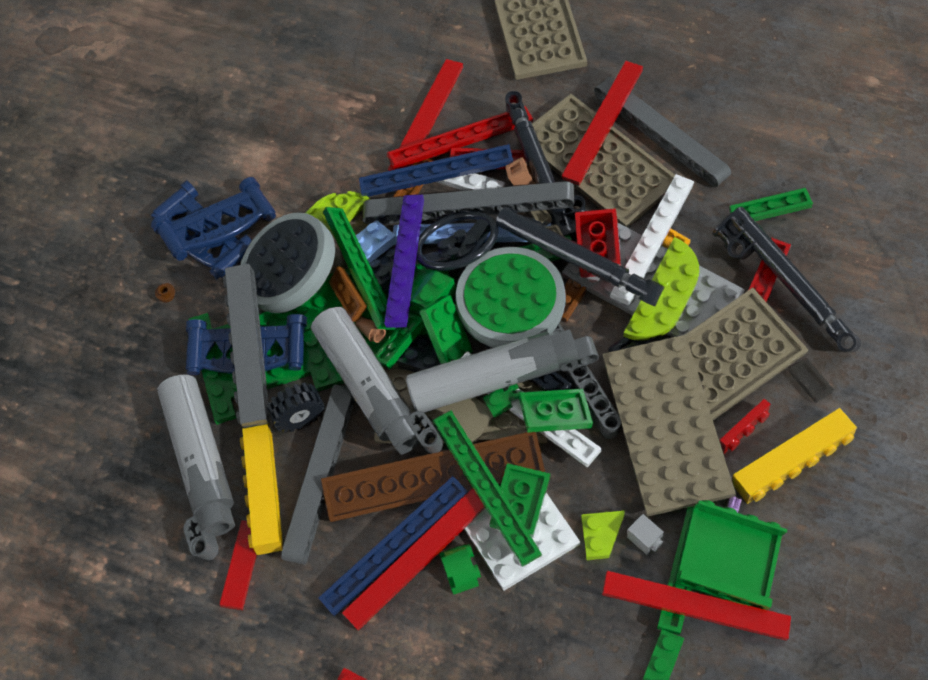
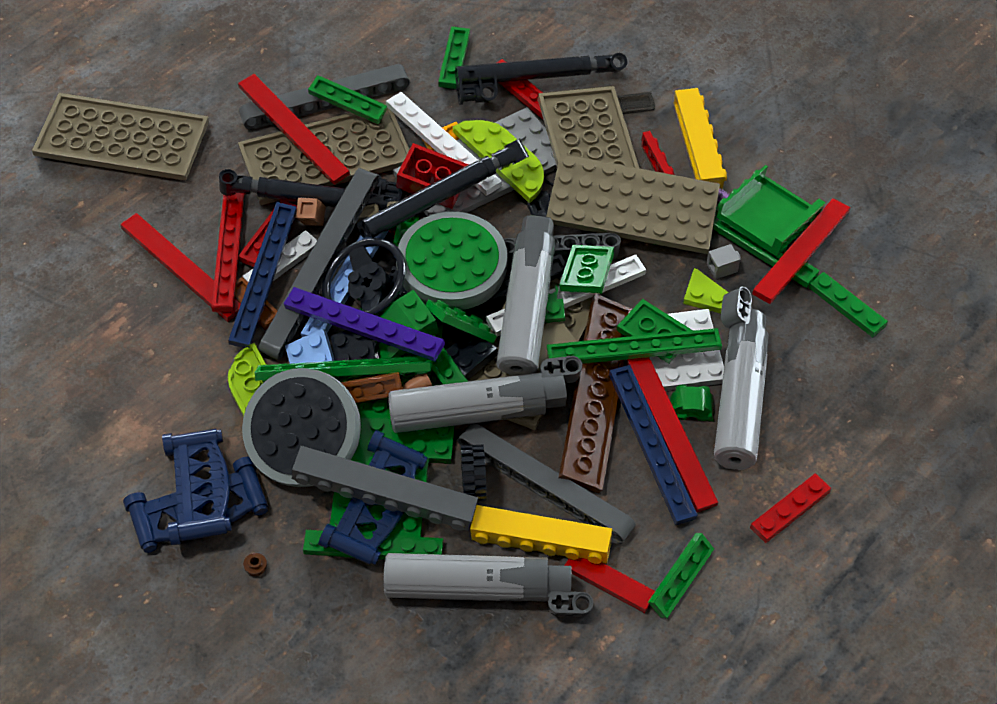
camera: 75 degrees left, 5 degrees down
none -> green plate [308,75,387,124]
none -> green plate [648,533,714,618]
none -> light grey piece [714,286,769,470]

